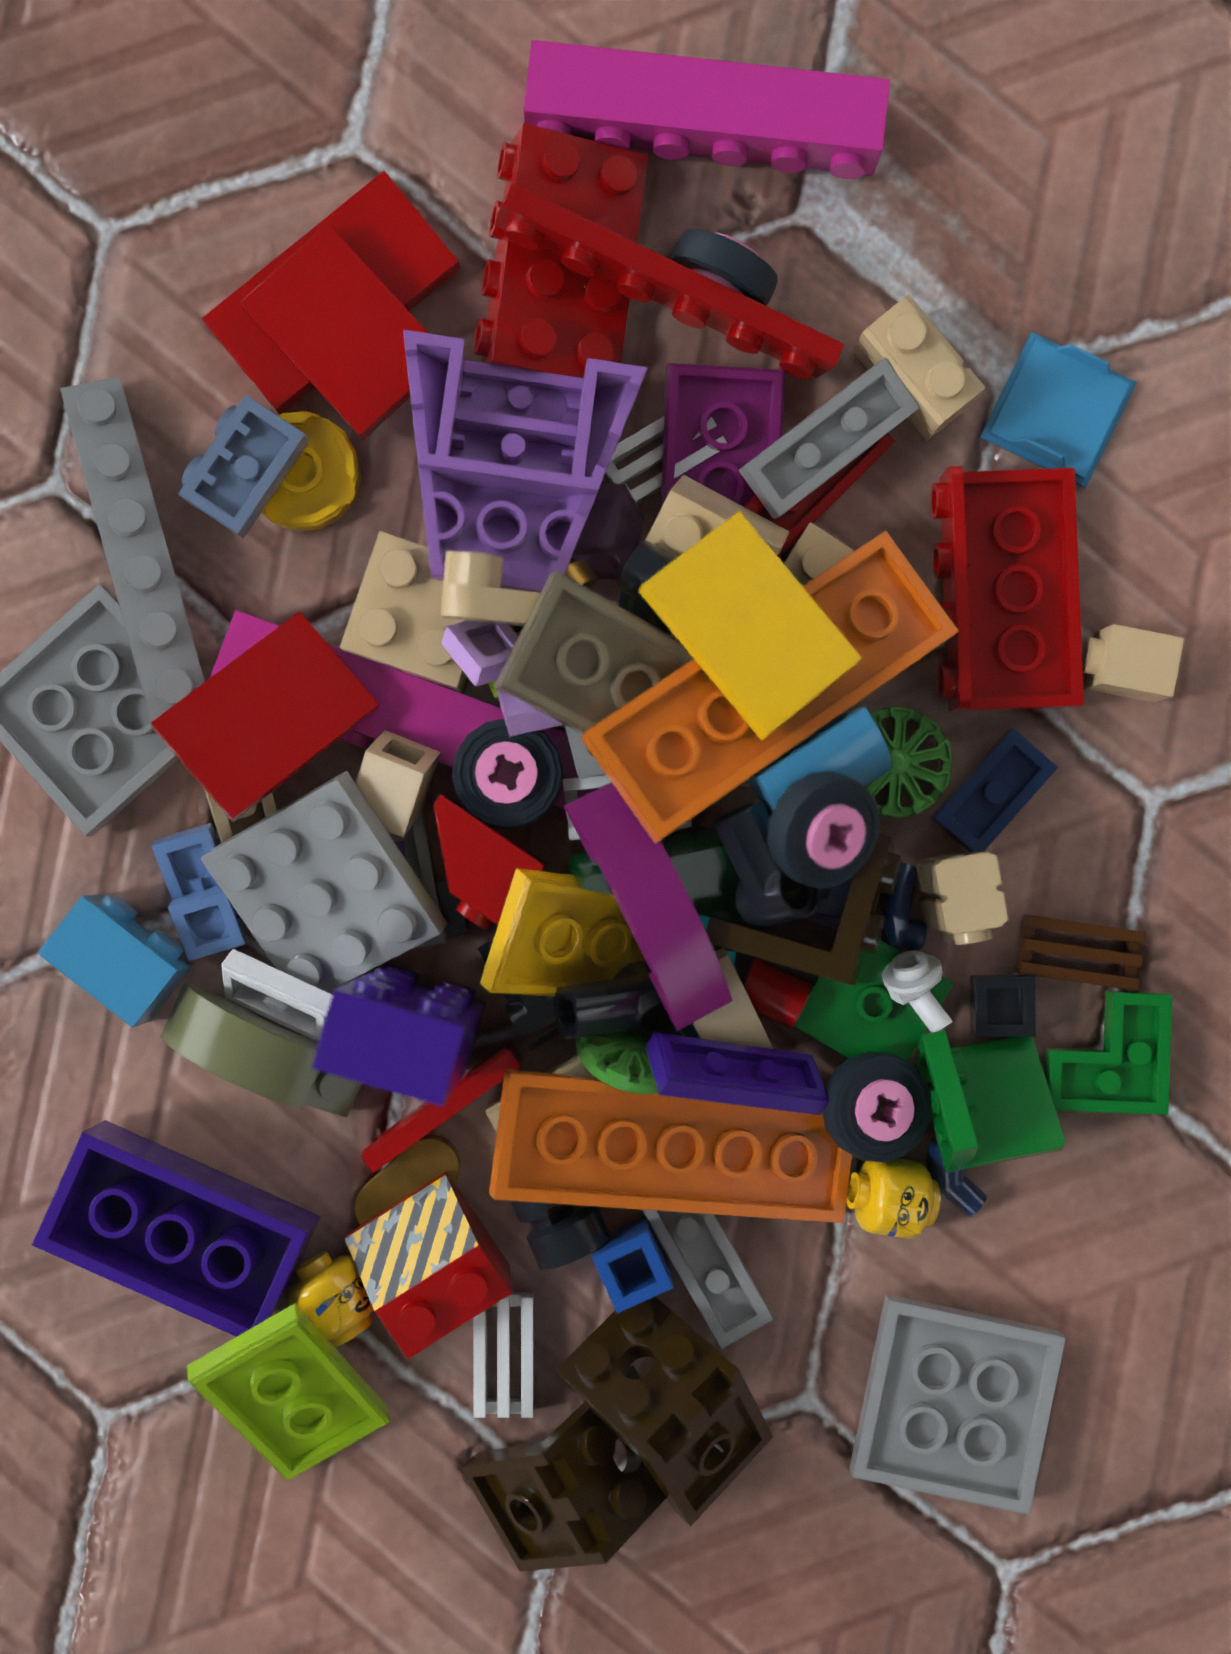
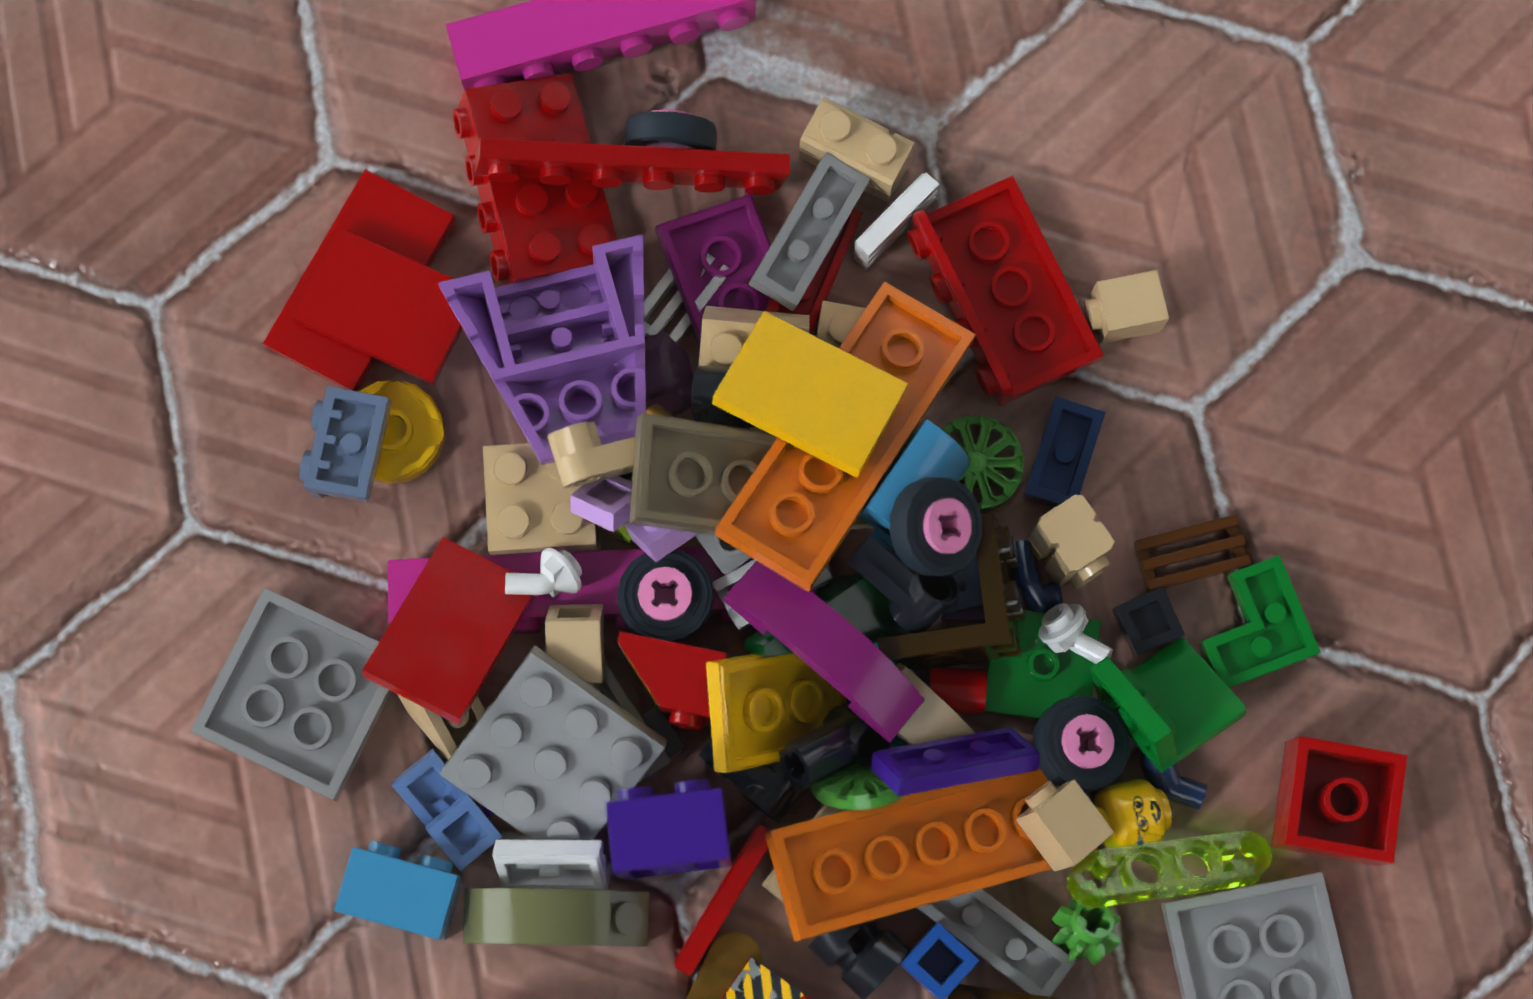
camera: 25 degrees left, 10 degrees down
light grey plate [60,376,205,722] -> none
dark azure piece [980,332,1137,488] -> none
none -> white plate [505,548,582,598]
none -> white tile [853,172,939,271]
none -> tan brick [1015,779,1114,872]
none -> bright green gear [1052,893,1121,966]
none -> clear neon green beam [1067,830,1272,908]
none -> red brick [1271,736,1408,866]

